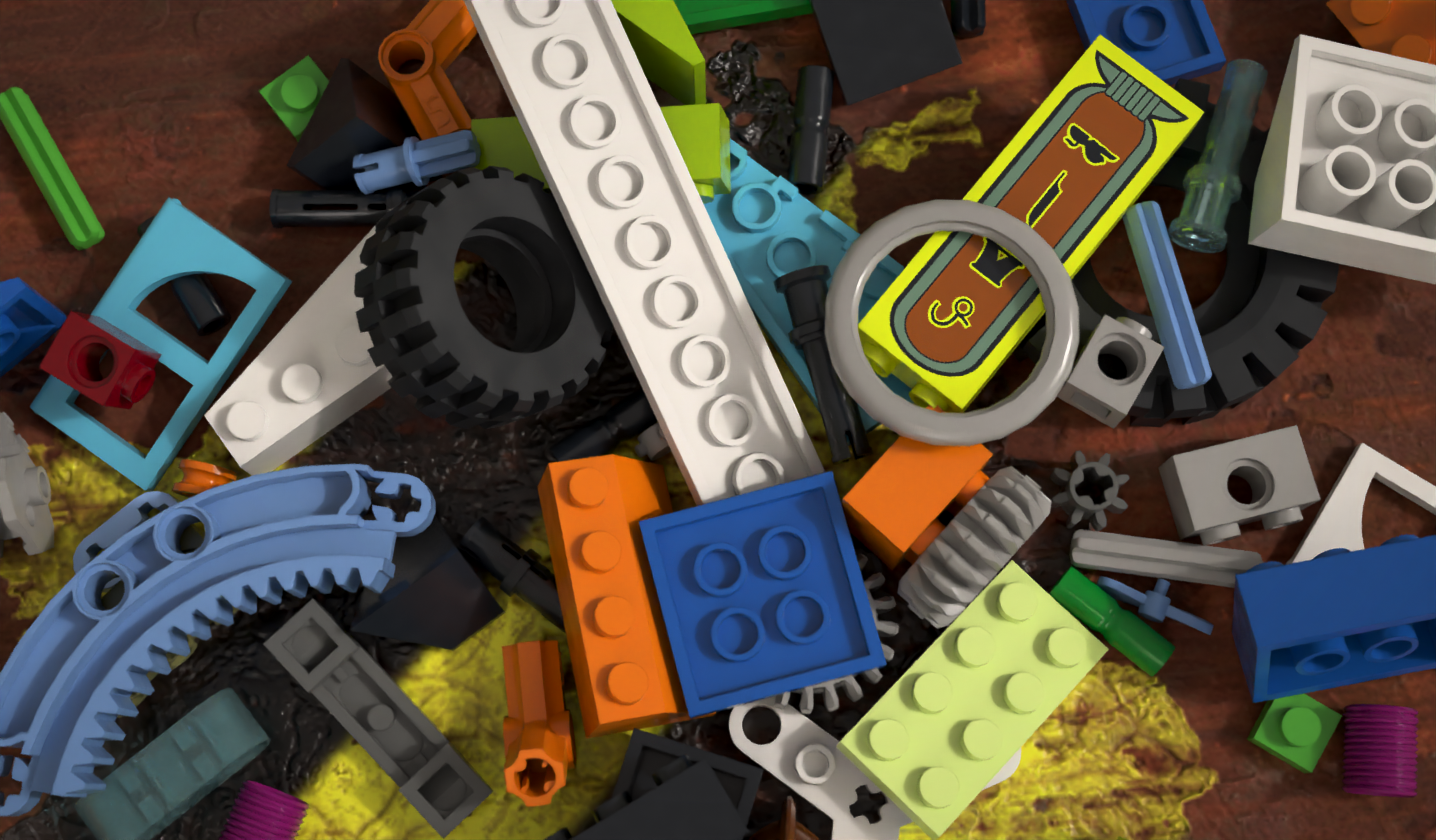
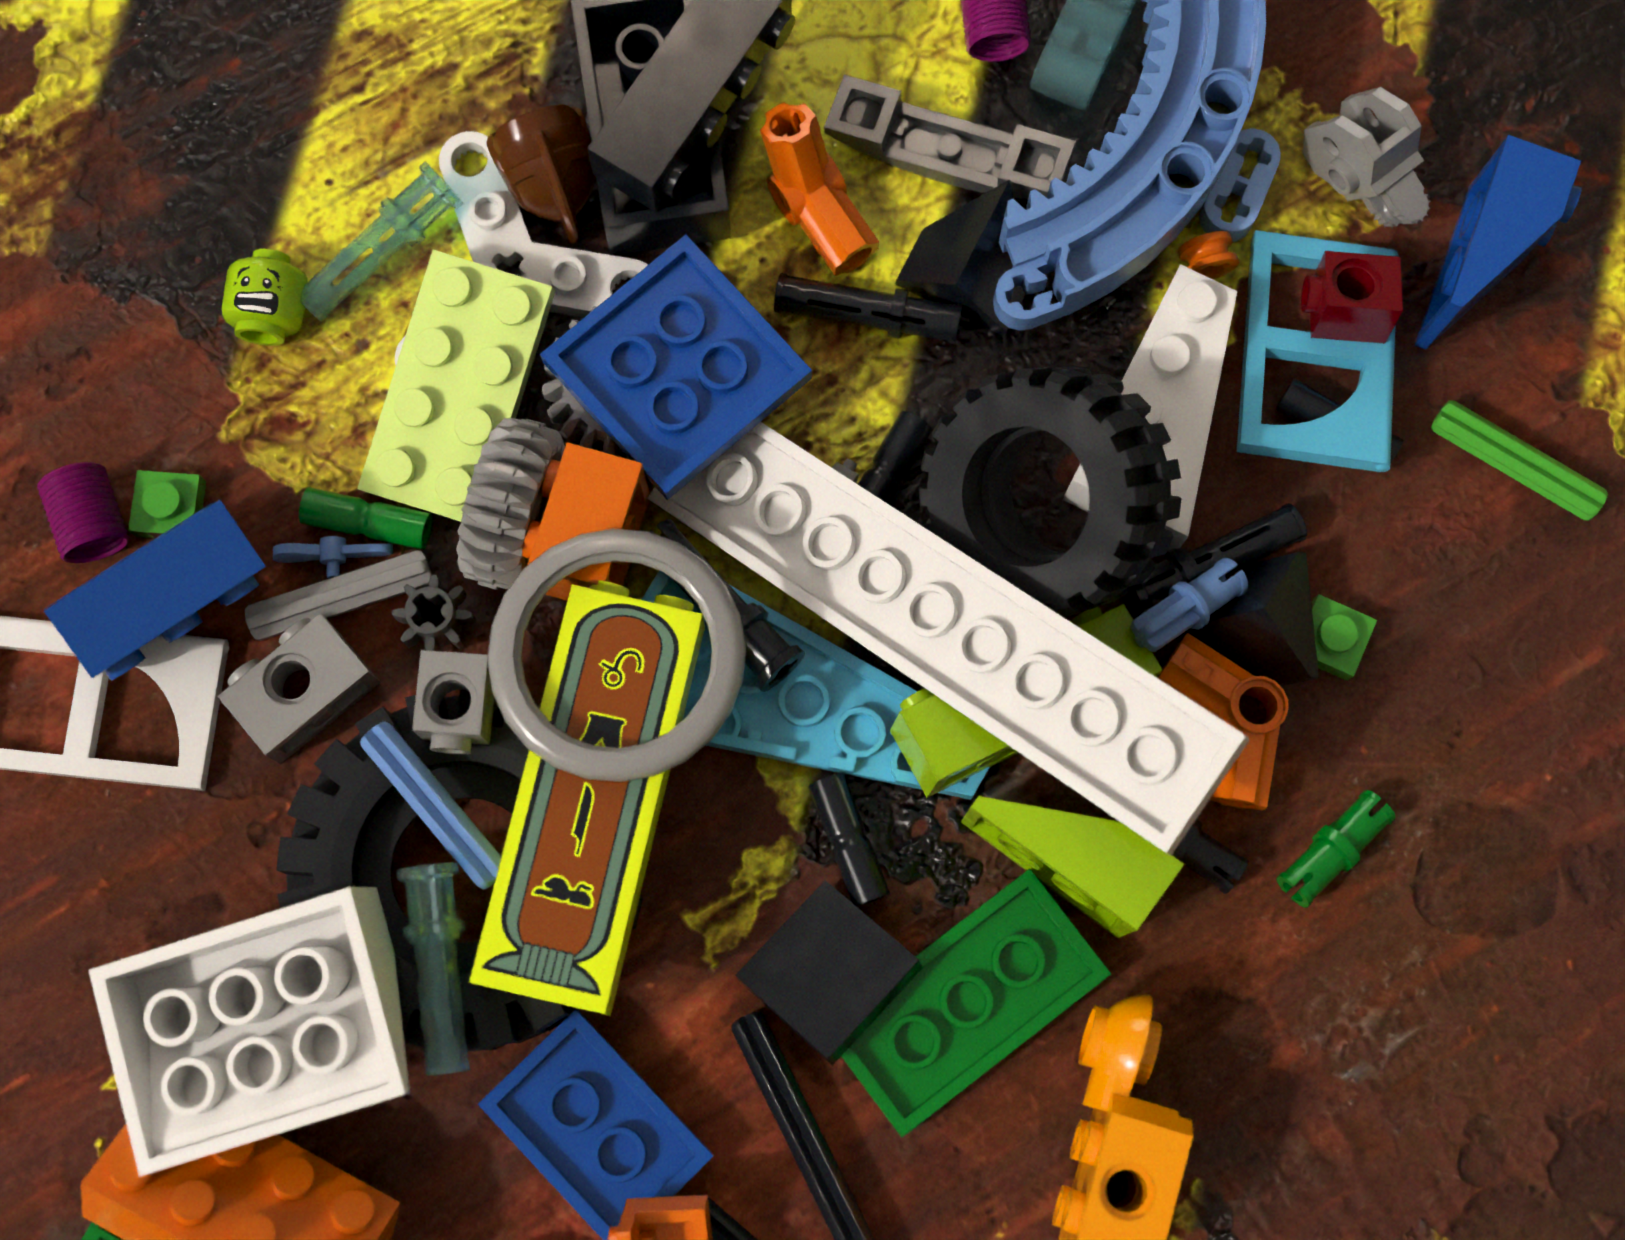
camera: 150 degrees right, 0 degrees up
orange slope [537,454,716,739] -> none

